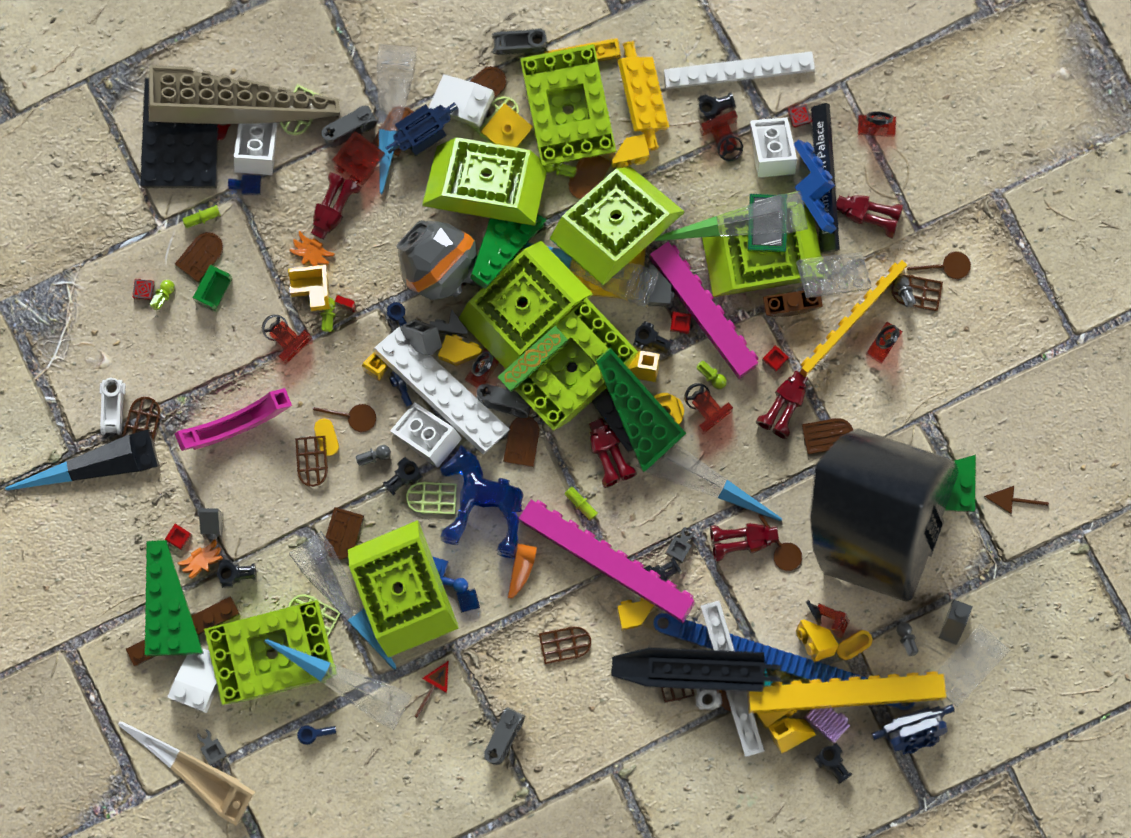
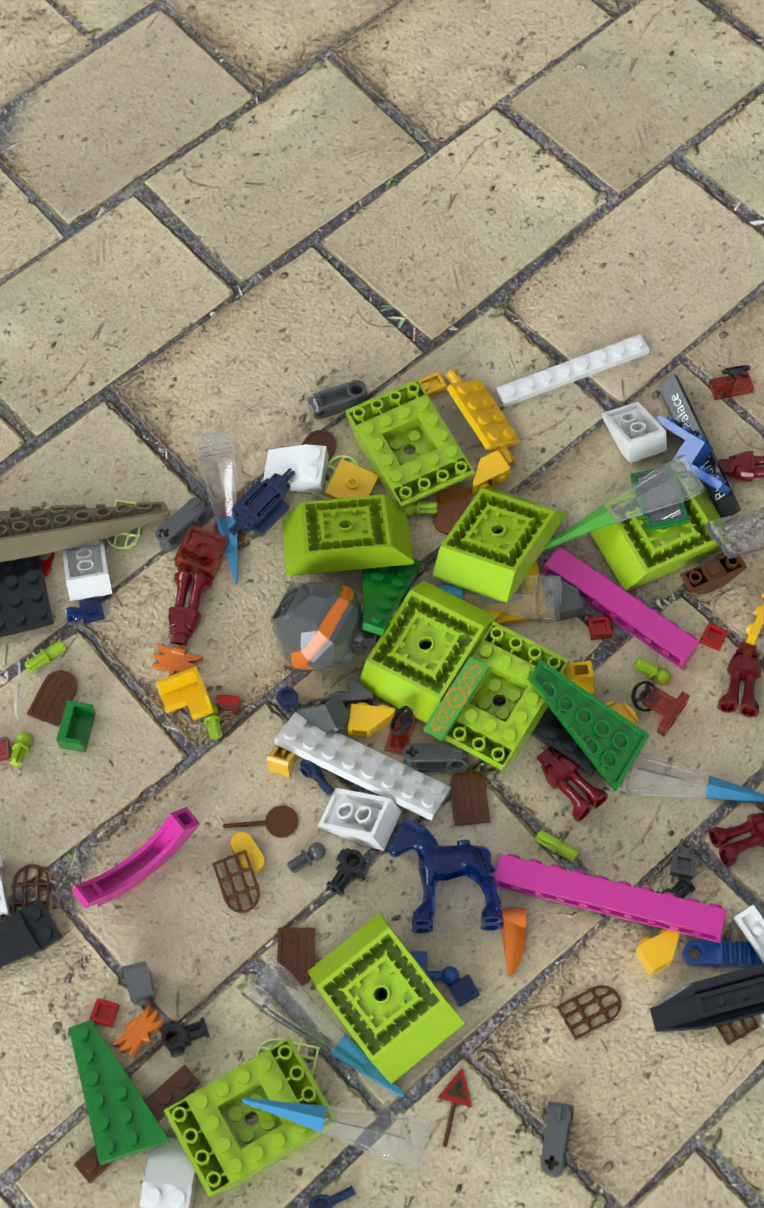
camera: 15 degrees left, 15 degrees down
clear red piece [262,314,312,365] -> none
yellowish green window [406,482,457,515] -> none
black connector [633,321,673,355] -> none
black connector [697,92,736,123] -> none
clear red piece [700,110,743,161] -> none
tile [788,104,812,128] -> none

